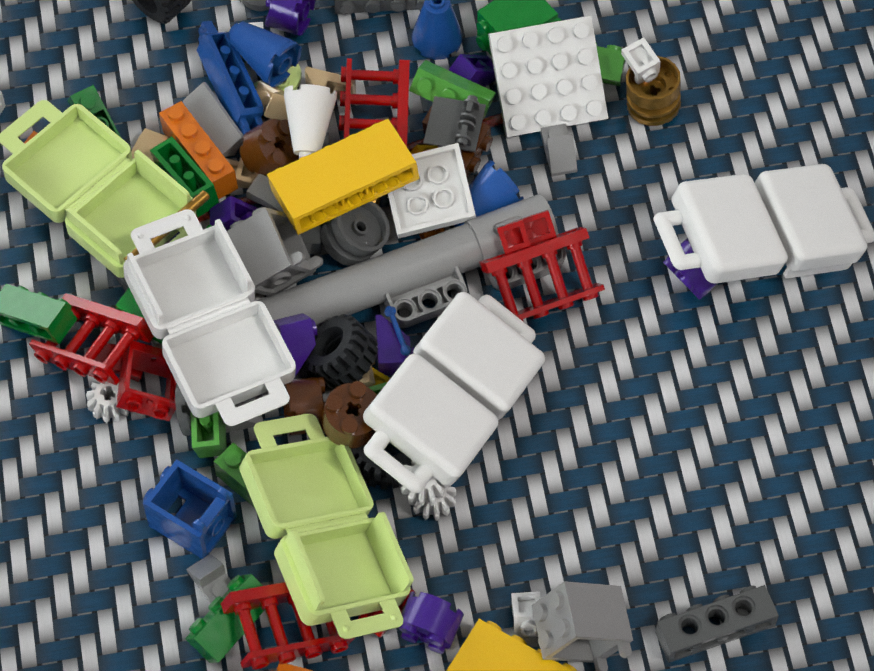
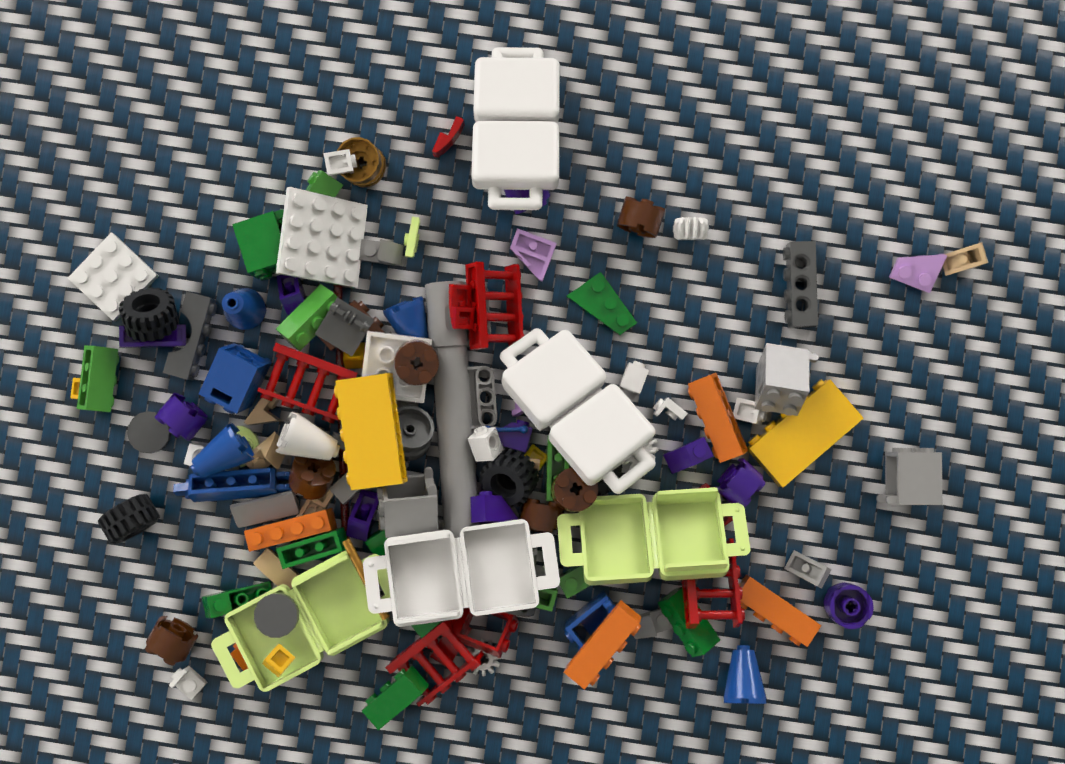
camera: 70 degrees left, 25 degrees up
none -> reddish brown brick [145,616,198,666]
none -> blue container [199,343,272,414]
none -> dark grey tile [254,593,299,638]
none -> yellow slope [262,644,296,677]
none -> reddish brown brick [394,339,439,385]
none -> yellowish green plate [404,217,420,258]
none -> red slope [432,116,465,158]
none -> white brick [468,426,504,461]
none -> lavender wing [510,228,557,282]
none -> orange brick [563,600,641,690]
none -> green wing [566,272,637,336]
none -> reddish brown brick [617,196,665,238]
none -> white brick [619,361,649,395]
none -> white bracket [653,397,688,420]
none -> dark purple slope [663,437,713,474]
none -> white gear [673,217,709,240]
none -> orange brick [688,373,748,463]

